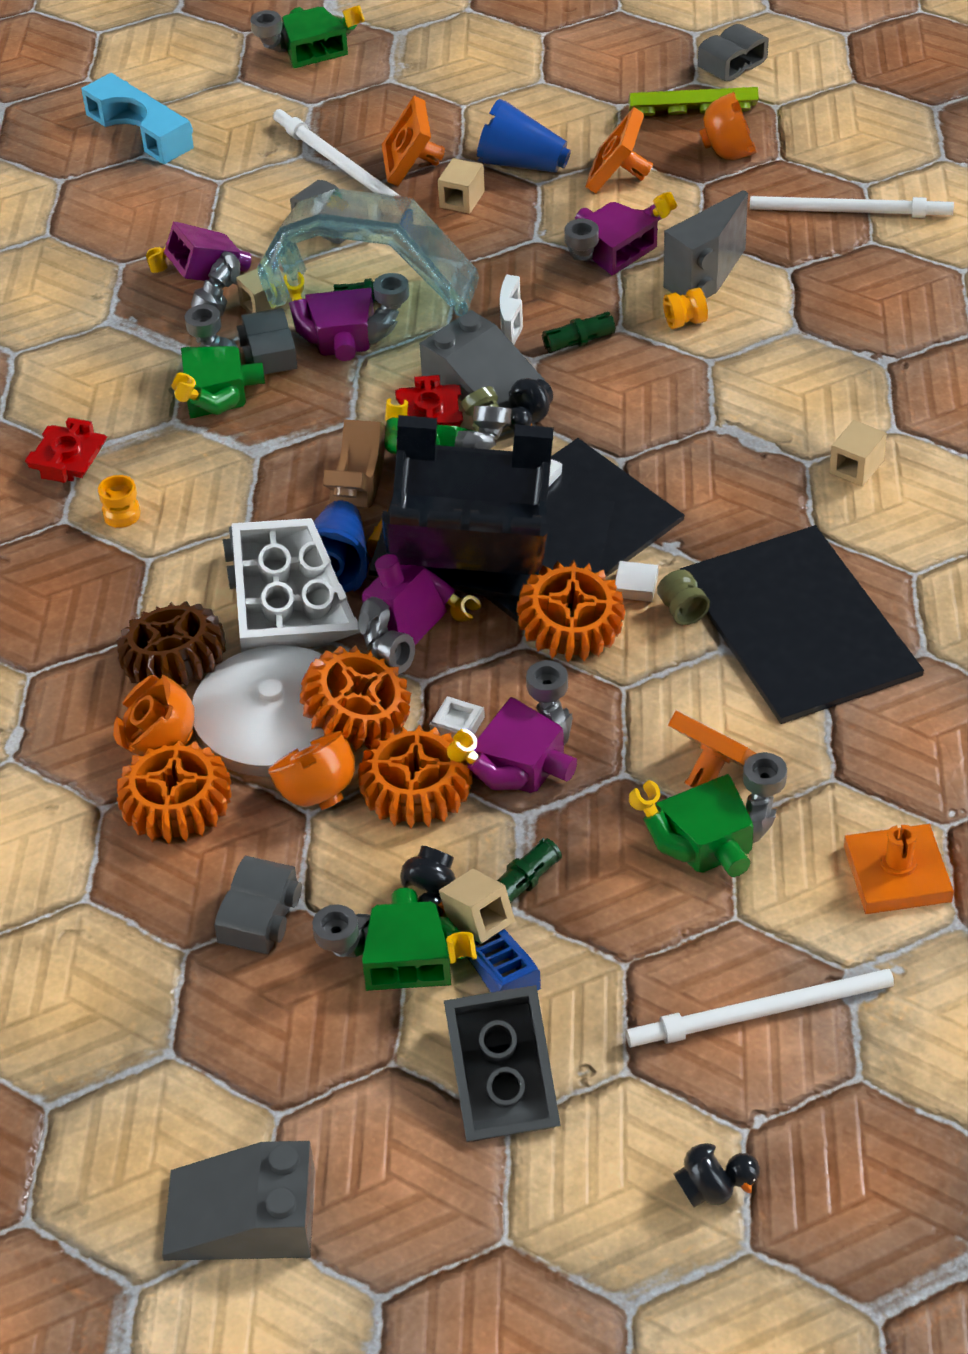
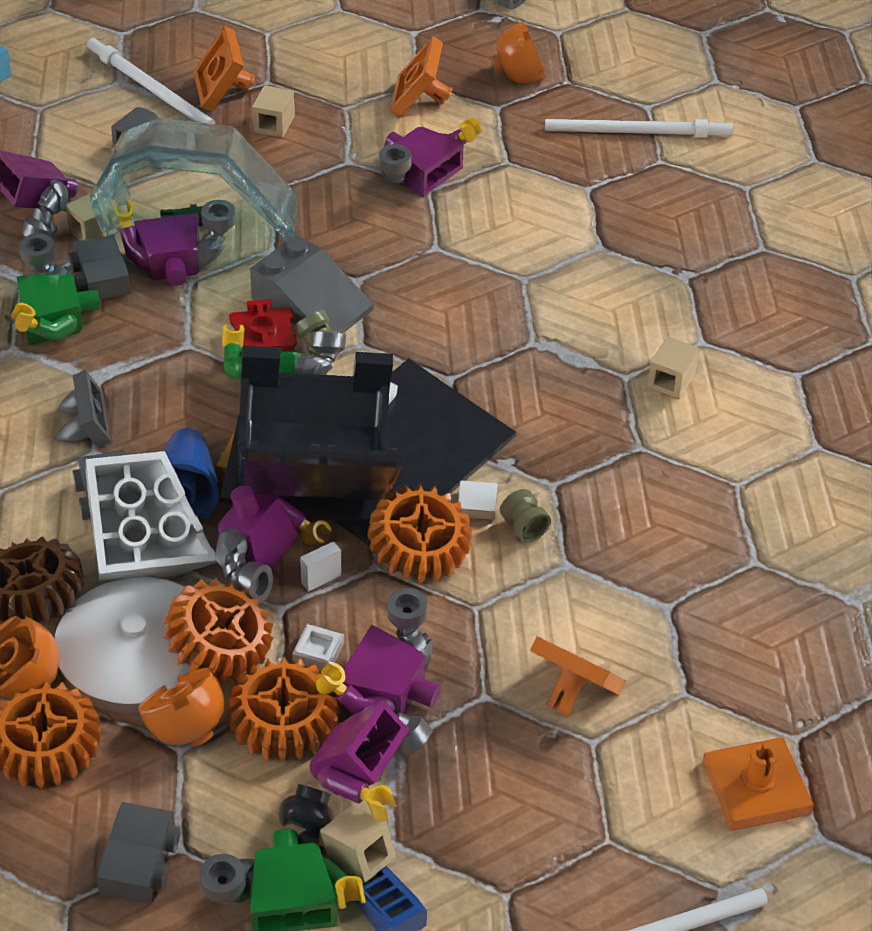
camera: 10 degrees left, 0 degrees up
medium nougat arch [323,419,386,508] -> none
blue cone [477,99,571,173] -> none
dark green pin [497,838,562,904] -> none
white slope [500,274,523,345] -> none
black animal [509,378,553,430] -> none
dark green pin [542,311,616,353] -> none
lime plate [628,87,759,117] -> none
green torso [629,752,787,877] -> none
dark grey slope [663,190,748,298] -> none
light orange wheel [663,287,708,329] -> none
black piece [680,525,924,724] -> none
none -> dark grey tile [54,369,111,448]
none -> white tile [300,542,341,592]
none -> magenta torso [310,699,432,821]

